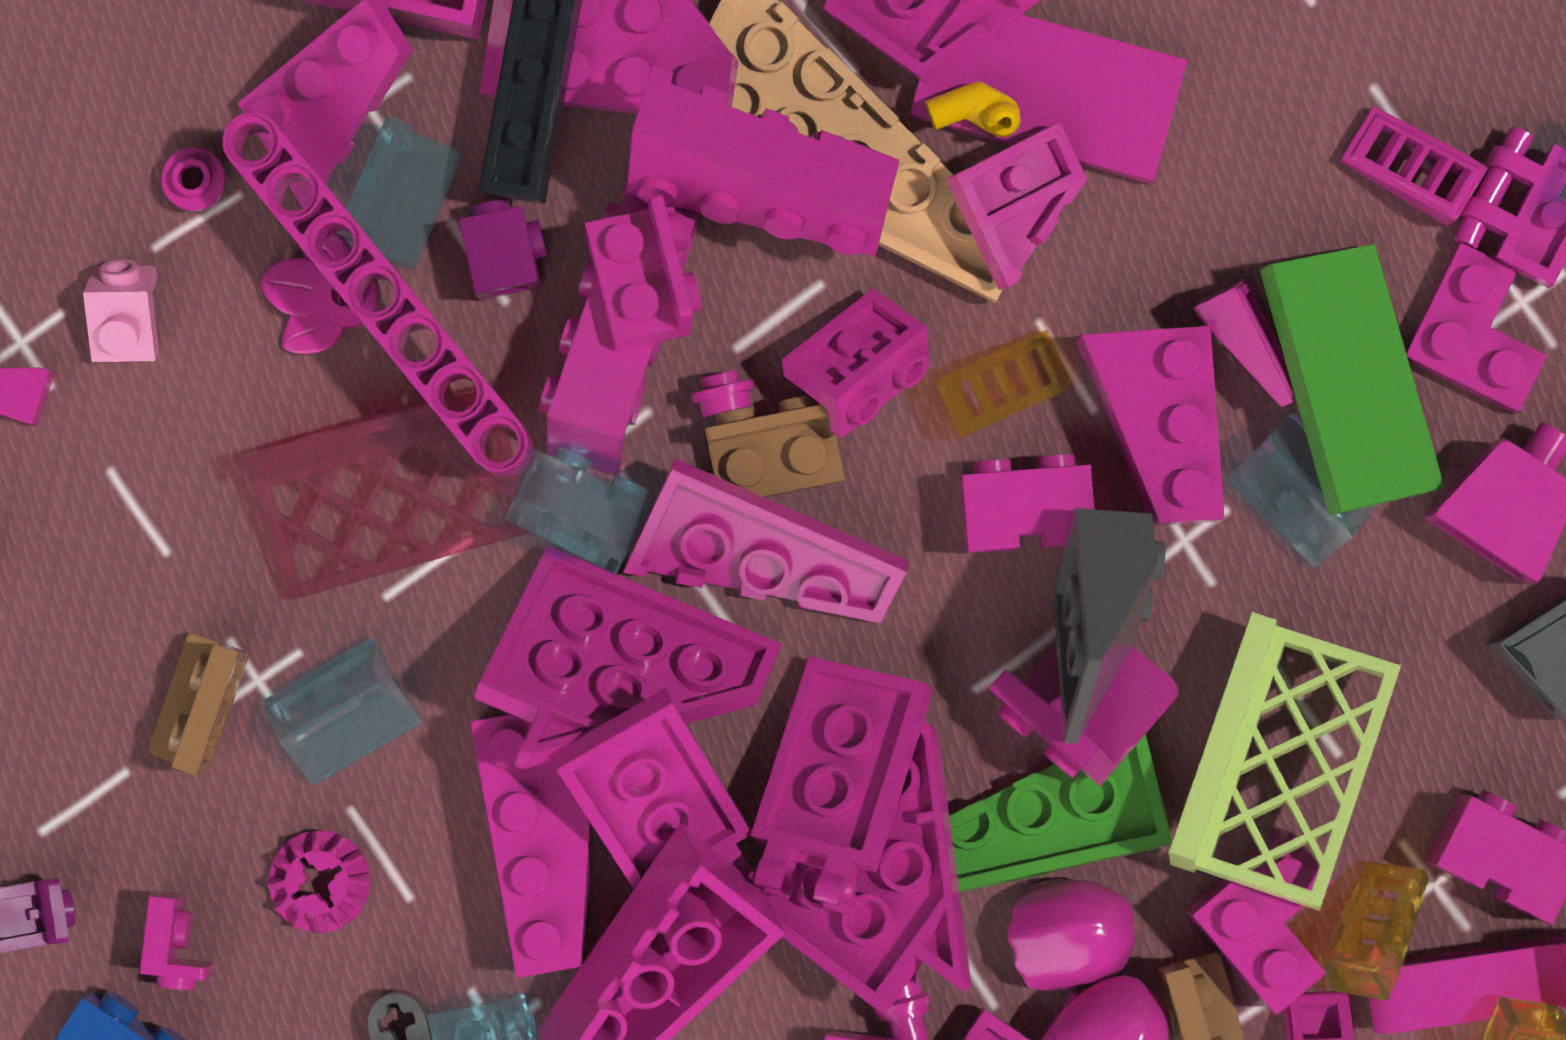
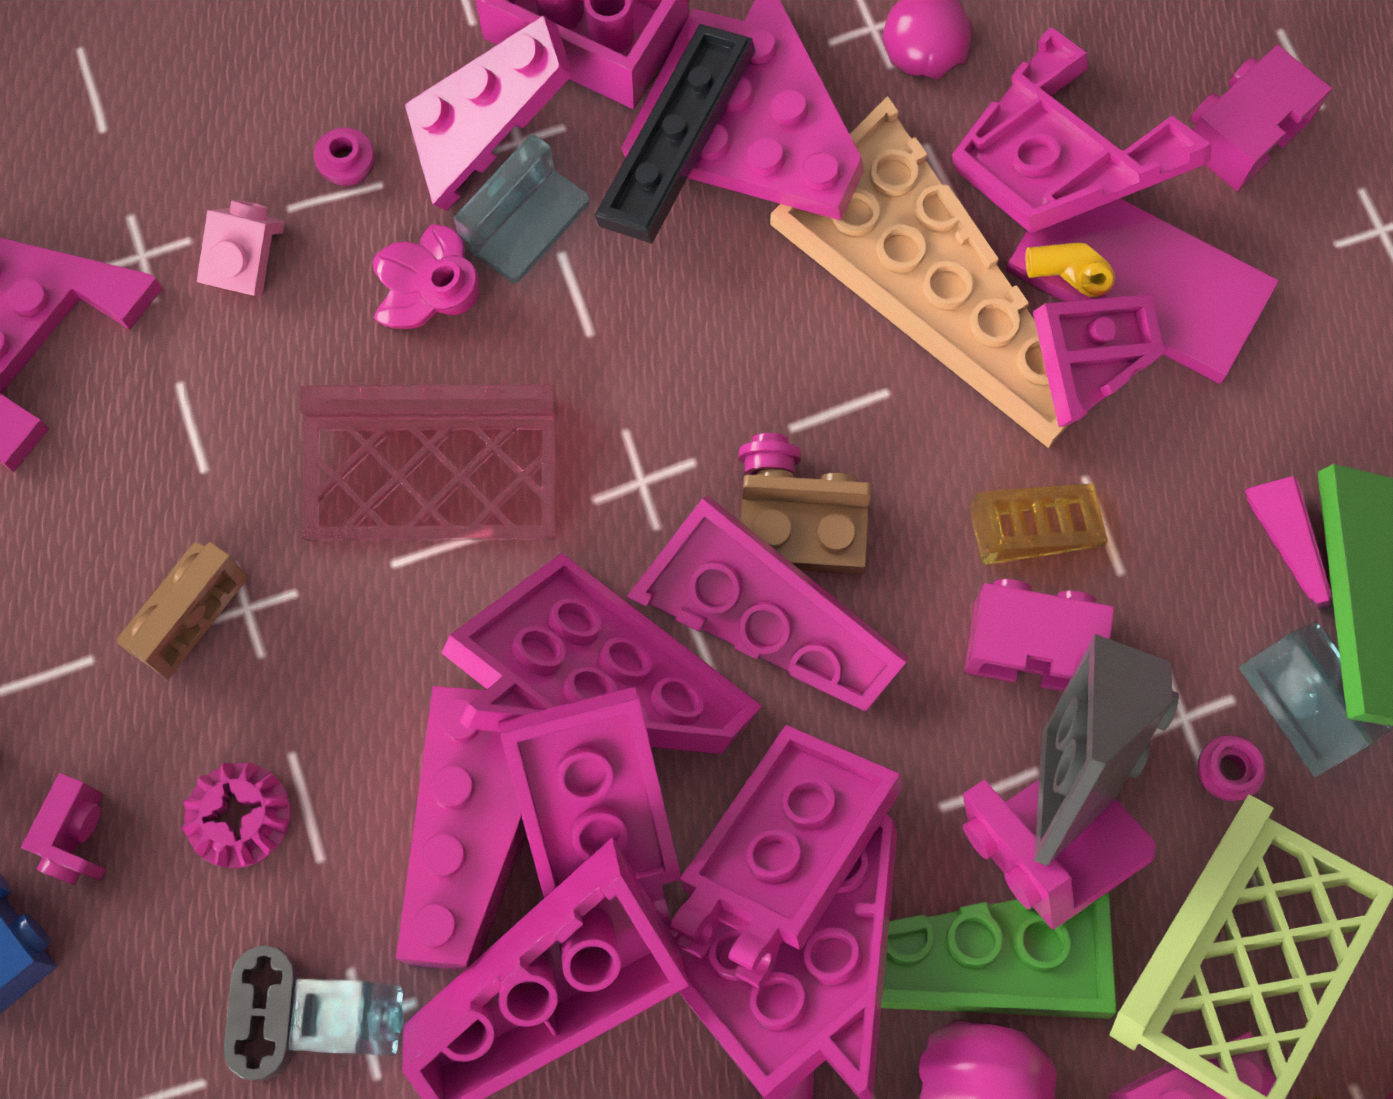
camera: 15 degrees right, 15 degrees down
dark pink beam [222,112,533,477] -> none
clear light blue panel [262,637,421,784] -> none
magenta brick [459,199,547,301] -> none
clear light blue cylinder [504,446,650,574] -> none
dark pink wedge [538,184,699,477] -> none
dark pink bracket [585,194,701,351] -> none
dark pink wedge [626,64,900,257] -> none
dark pink bracket [782,288,930,438] -> none
dark pink wedge [1075,326,1225,526] -> none
none -> dark pink plate [1197,735,1266,802]

